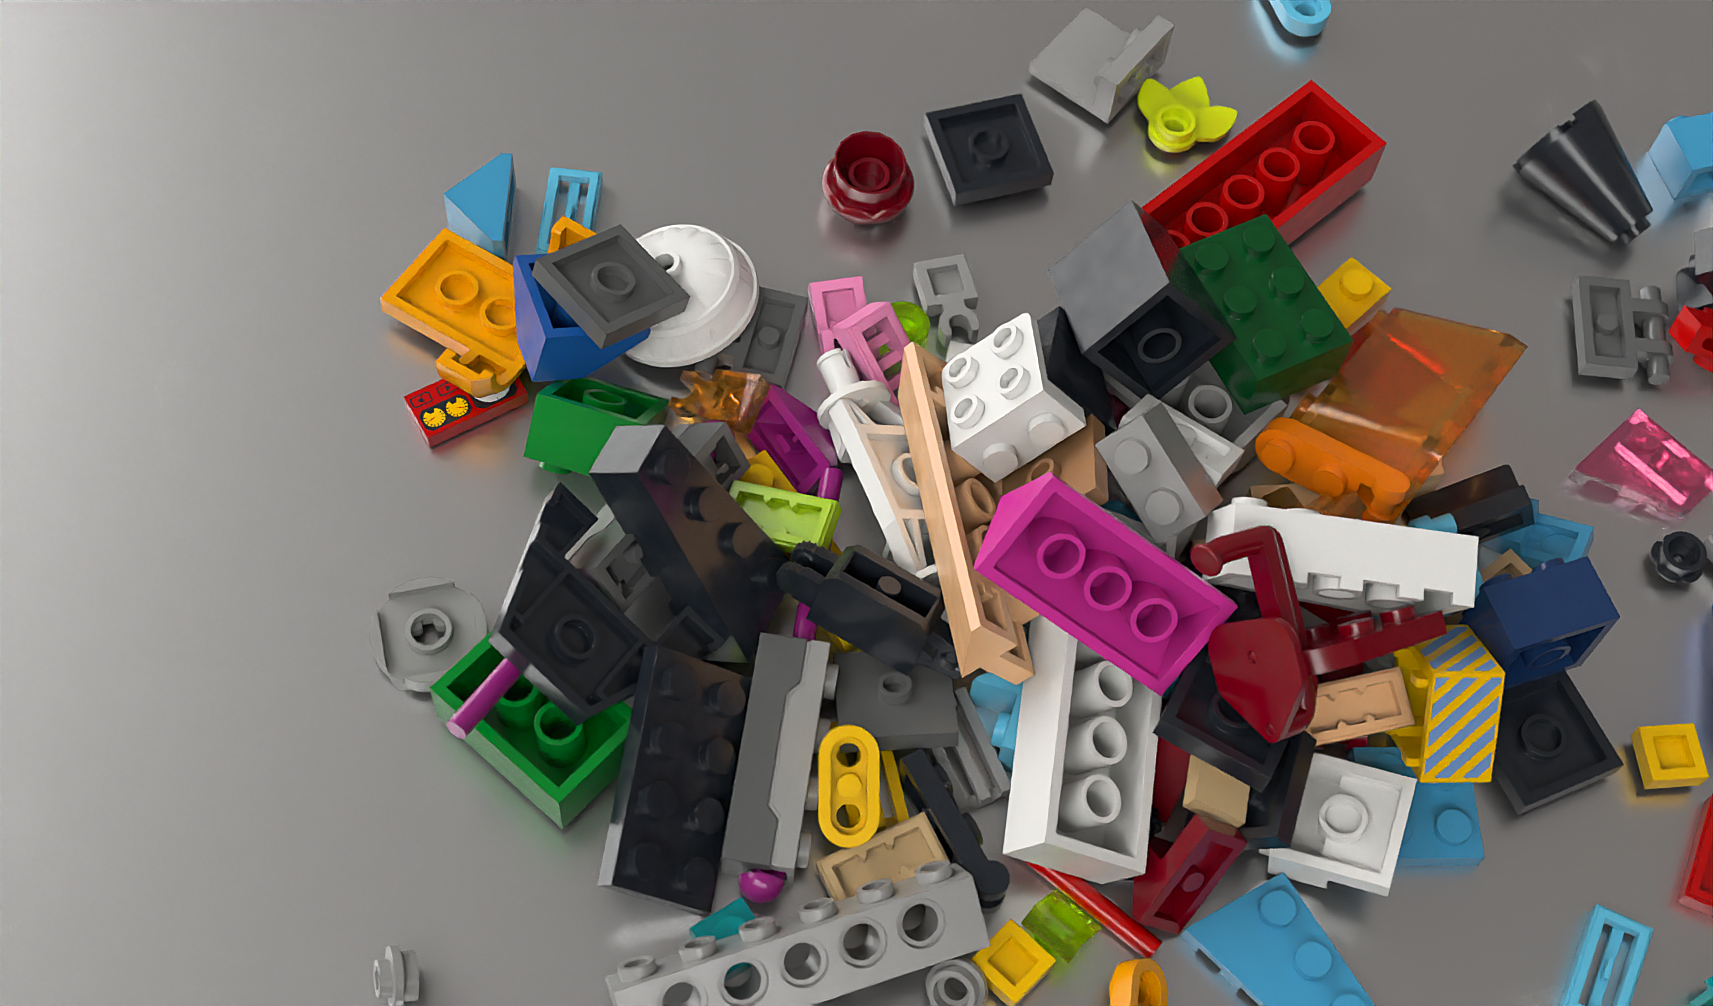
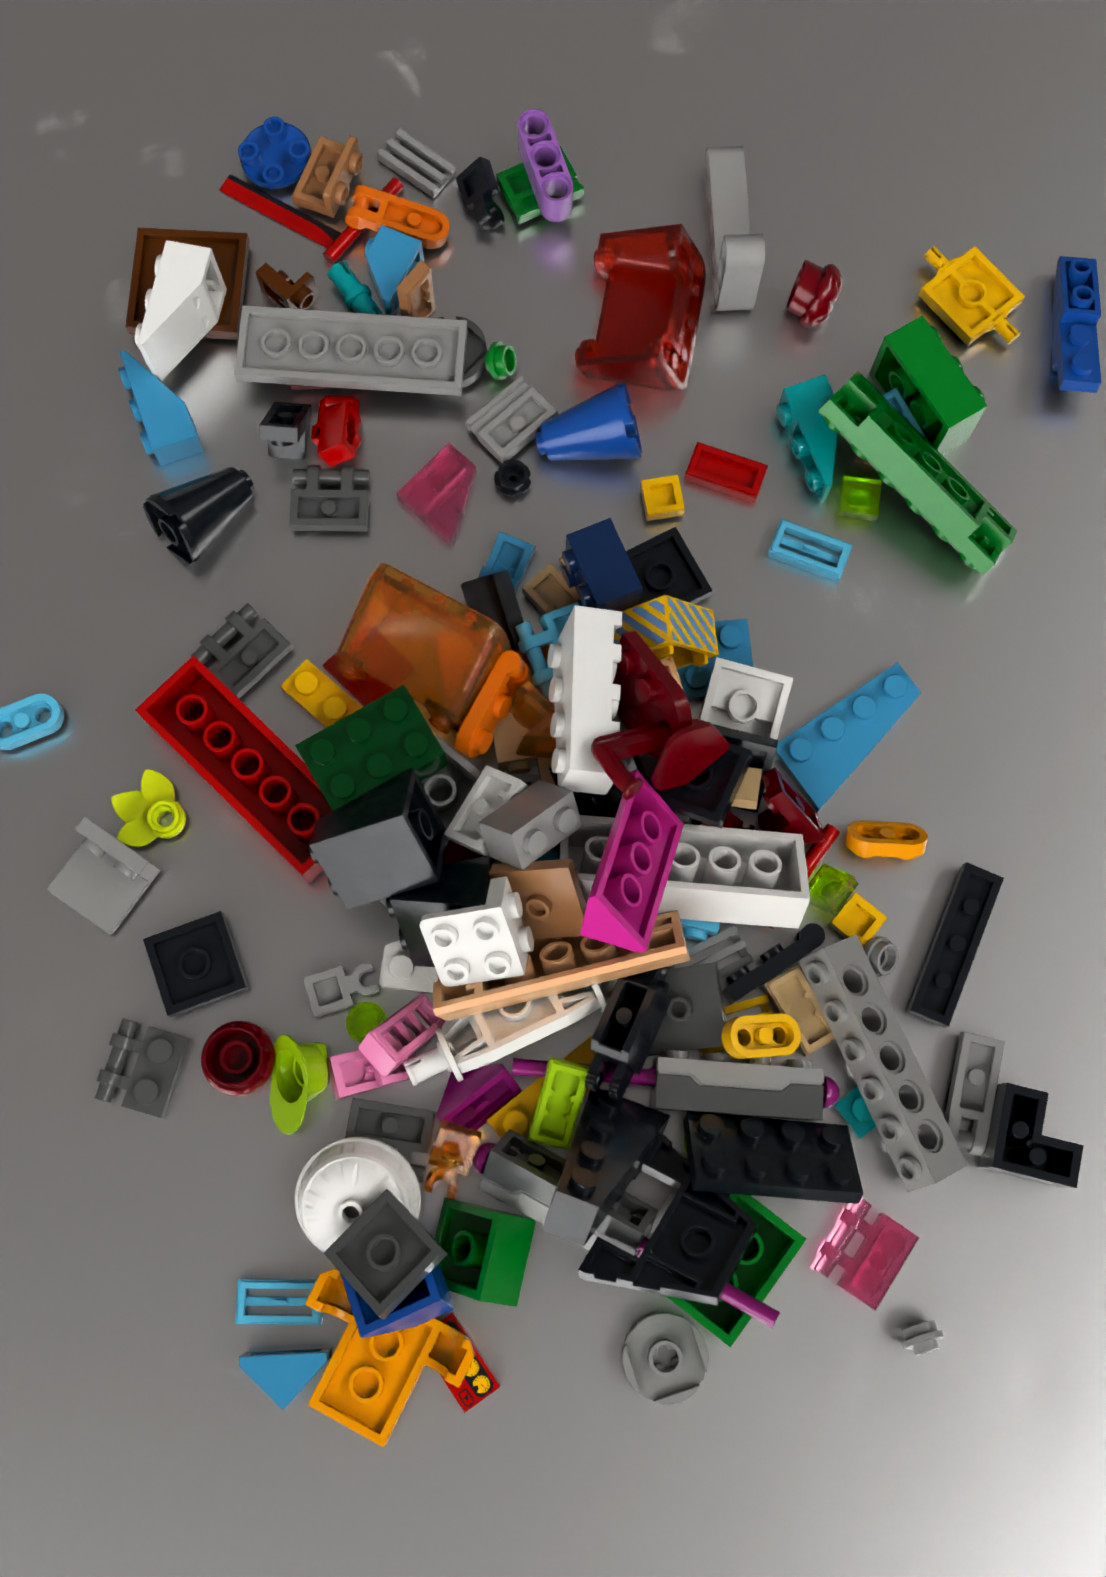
camera: 90 degrees left, 15 degrees up
none -> dark grey plate [95,1018,191,1118]
none -> dark grey plate [191,603,293,699]
none -> lime piece [270,1034,328,1134]
none -> clear pink plate [814,1198,919,1311]

